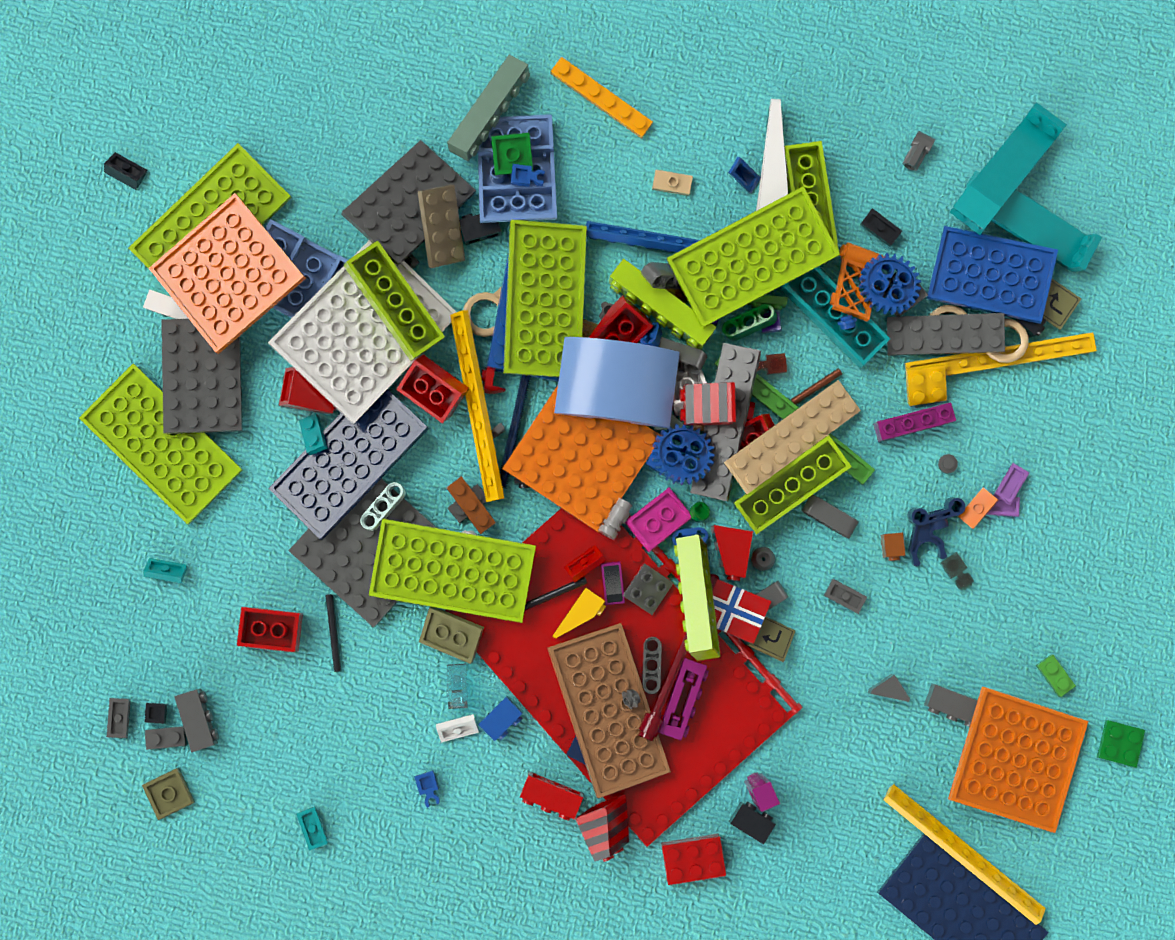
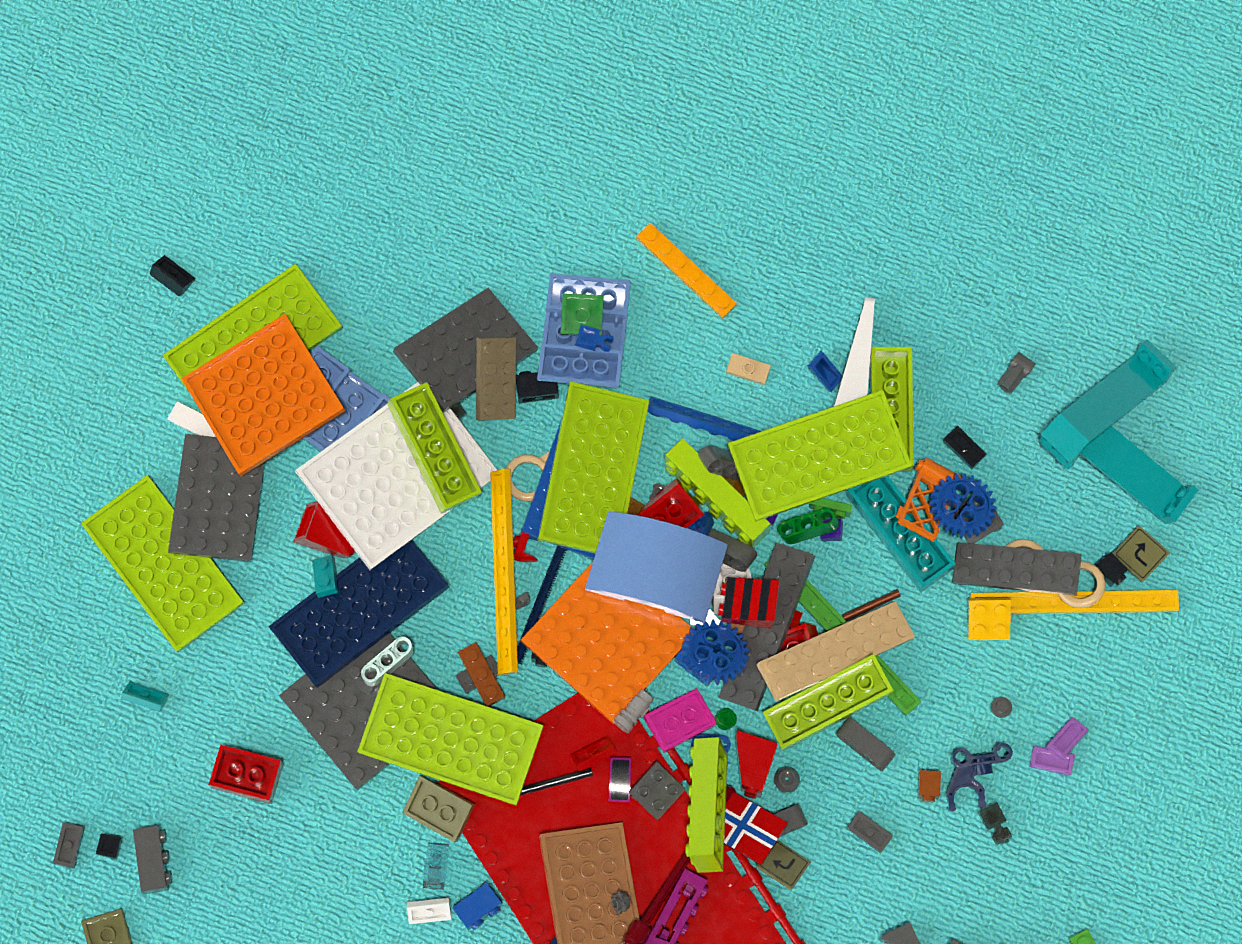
camera: 15 degrees right, 10 degrees down
dark grey plate [145,726,187,750] -> none
black bar [325,594,342,672] -> none
red brick [396,354,469,424] -> none
sand green brick [447,55,530,162] -> none
yellow slope [553,588,606,638] -> none
dark grey beam [642,637,662,694] -> none
clear red plate [757,353,787,375] -> none
blue plate [837,315,857,330] -> none
magenta brick [873,402,956,442] -> none
blue plate [927,226,1058,324] -> none
orange plate [958,488,999,529] -> none

